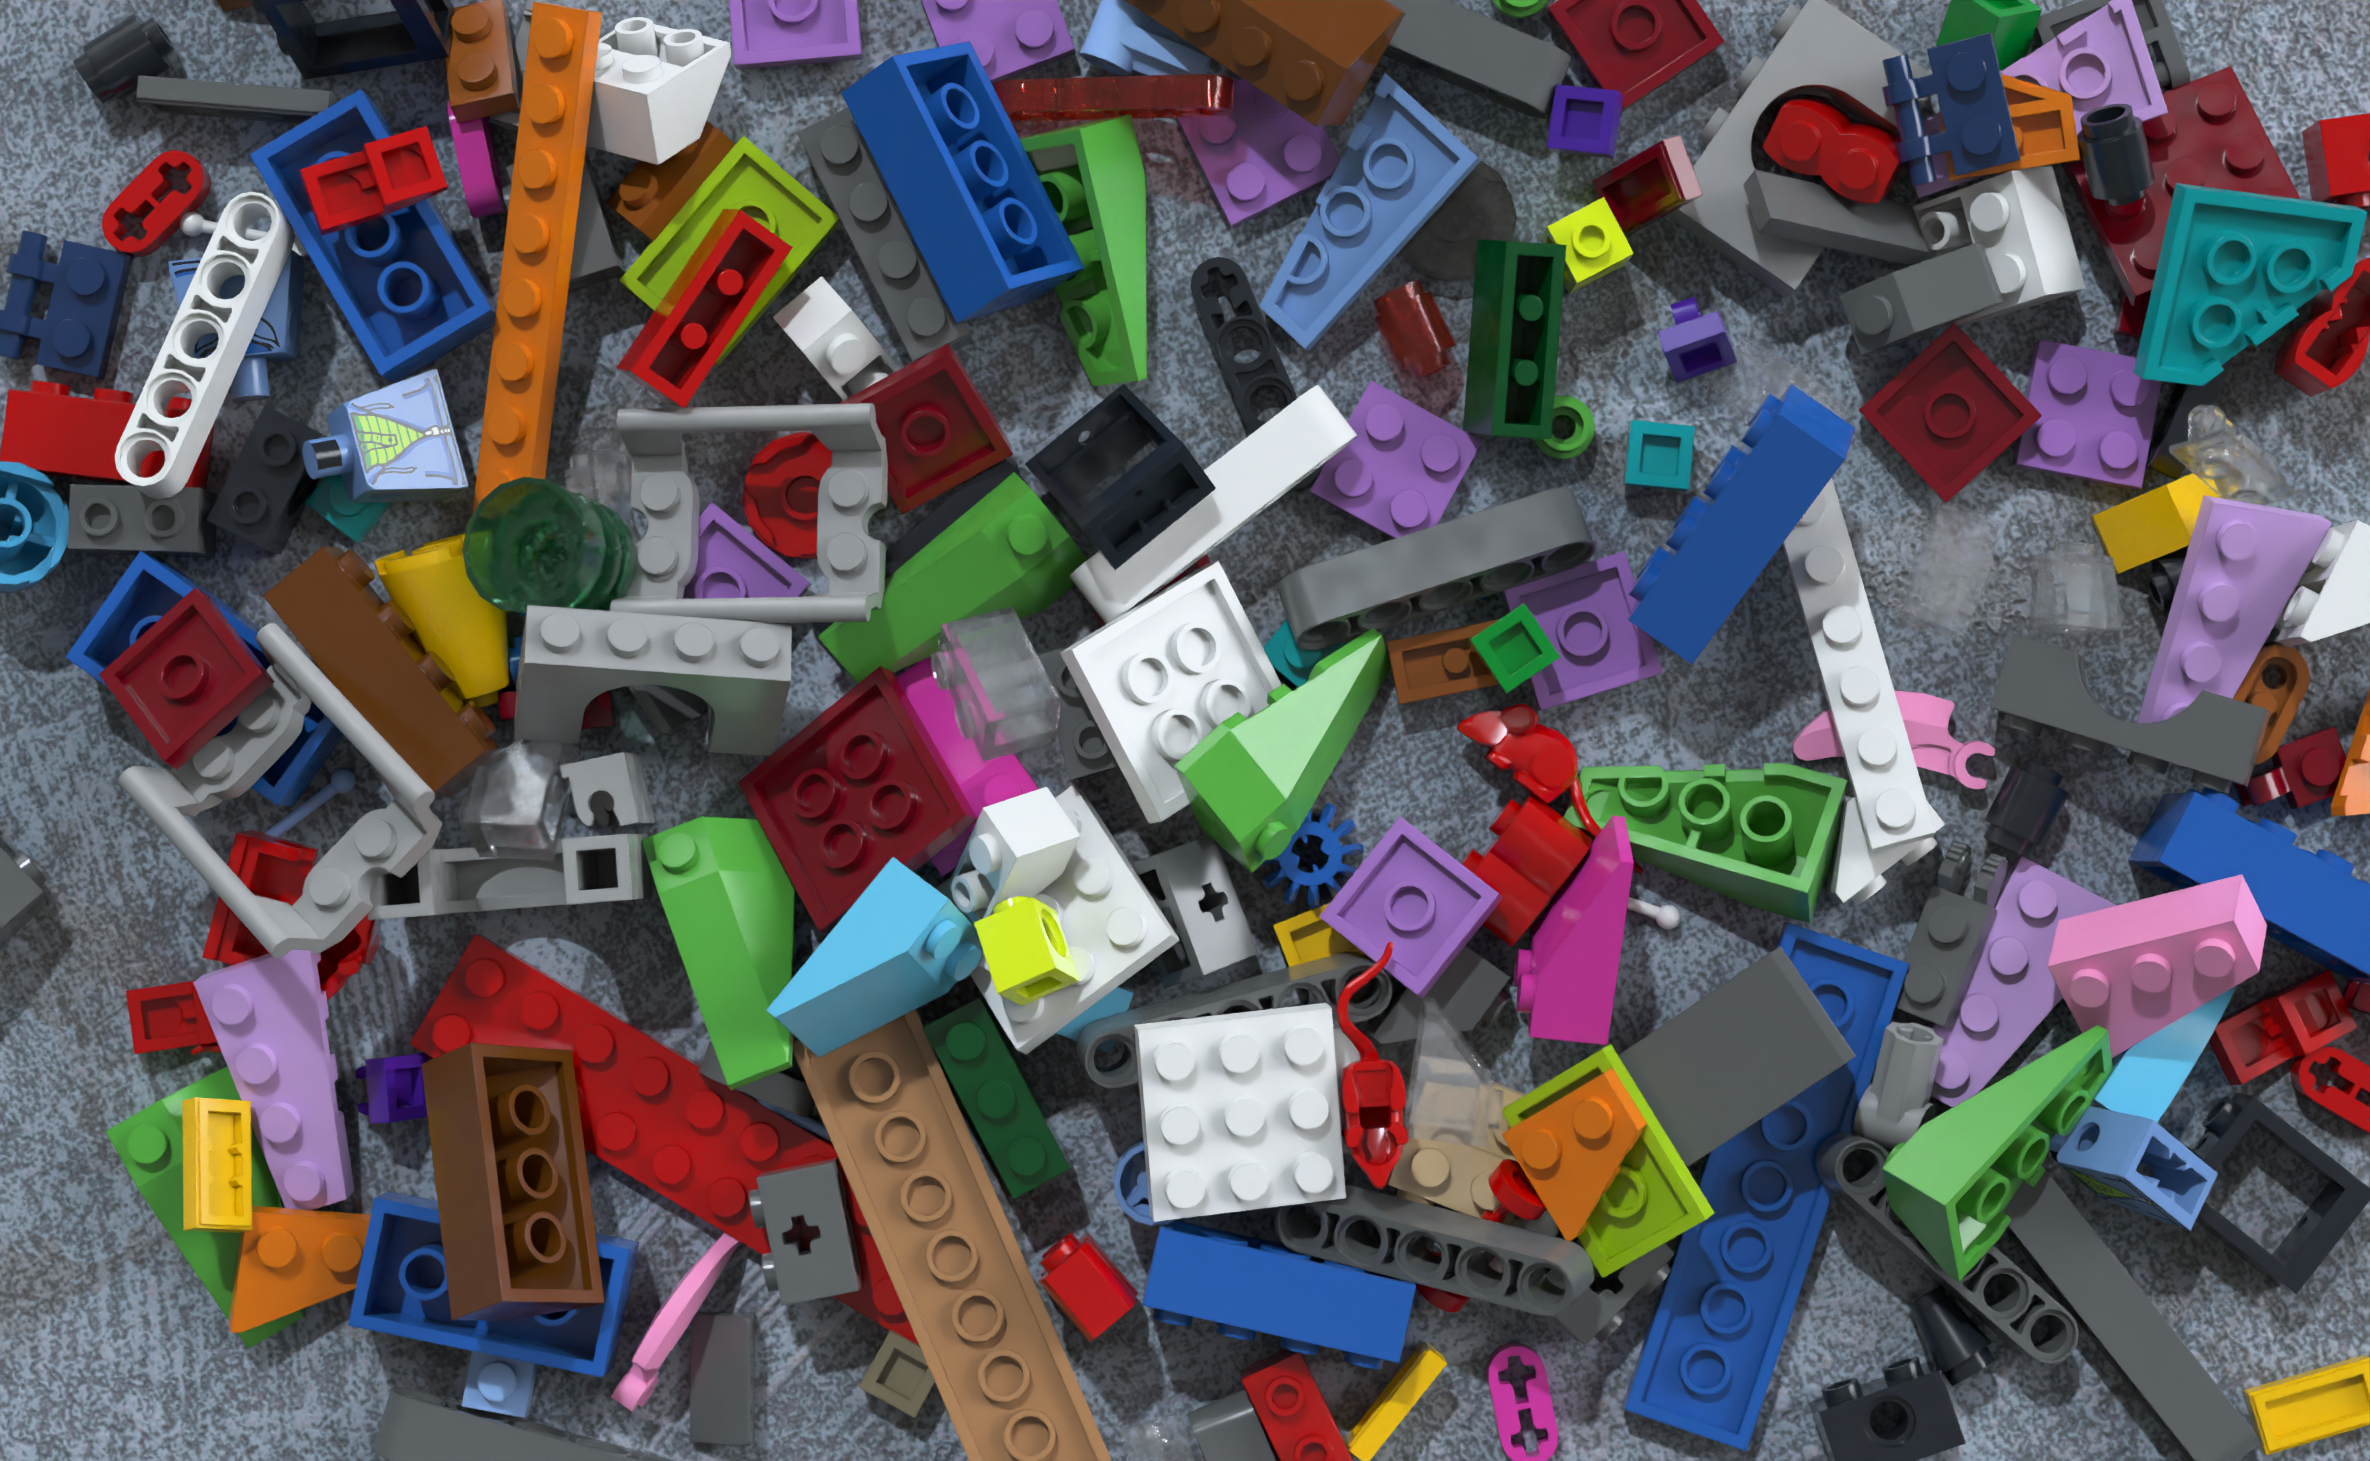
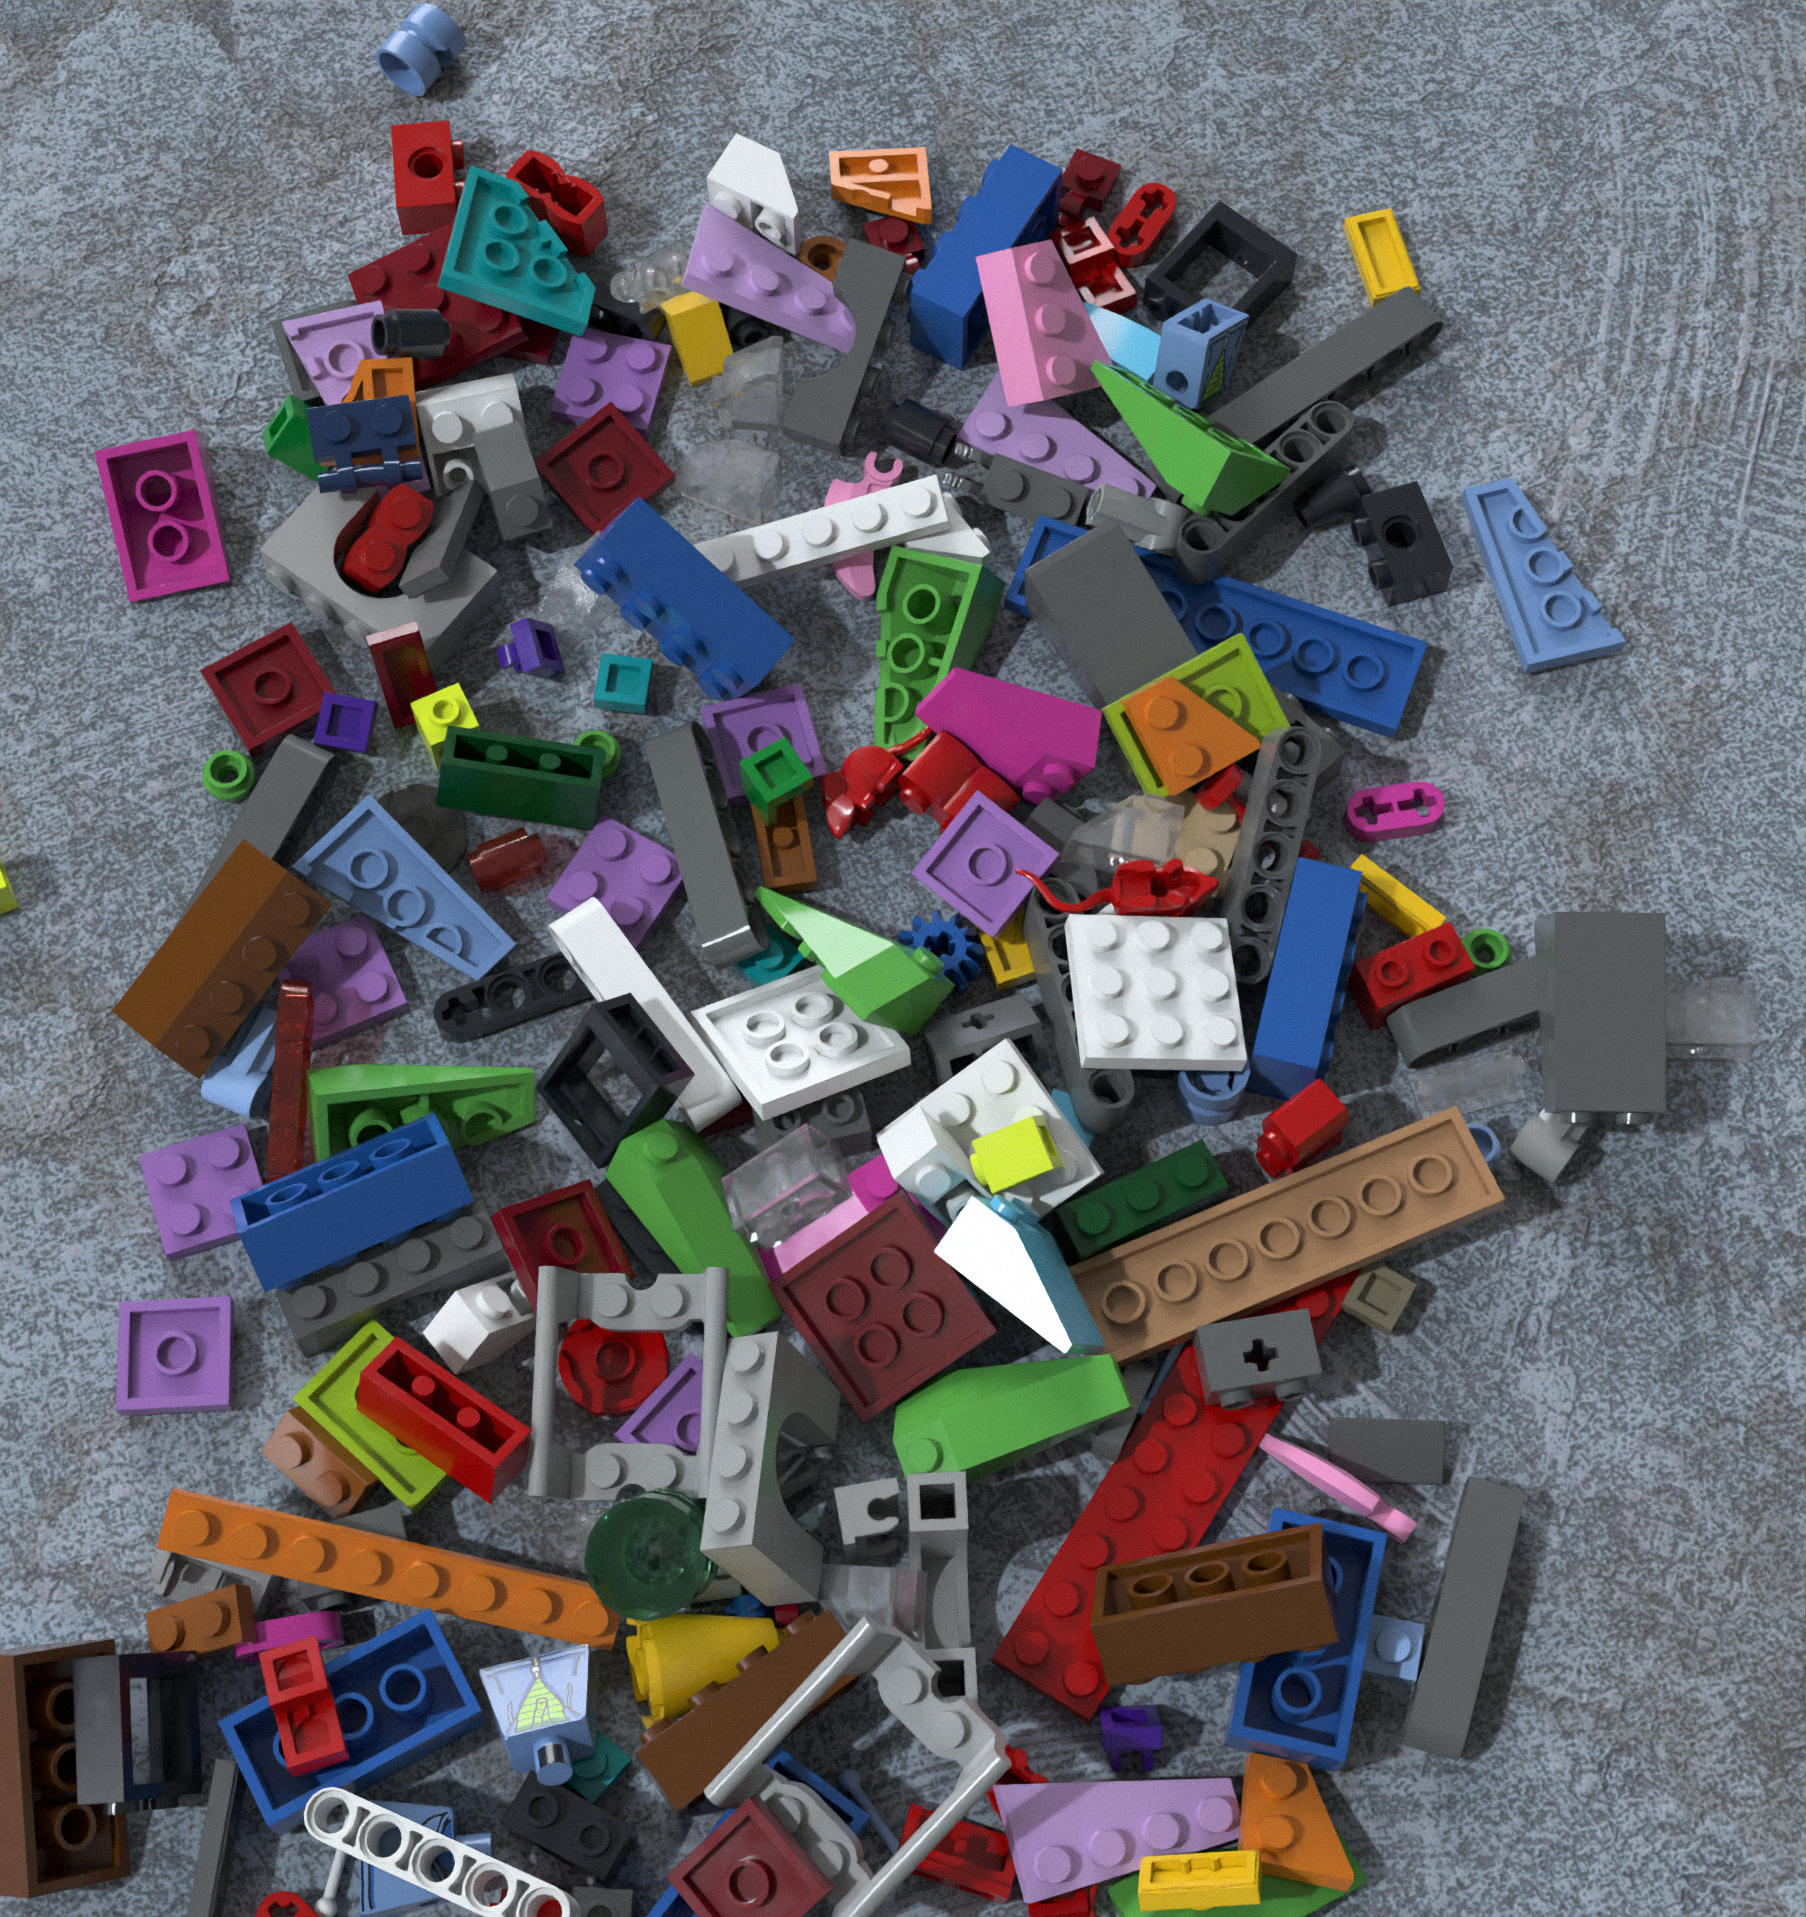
camera: 85 degrees left, 20 degrees down
white slope [586,17,731,165] -> none

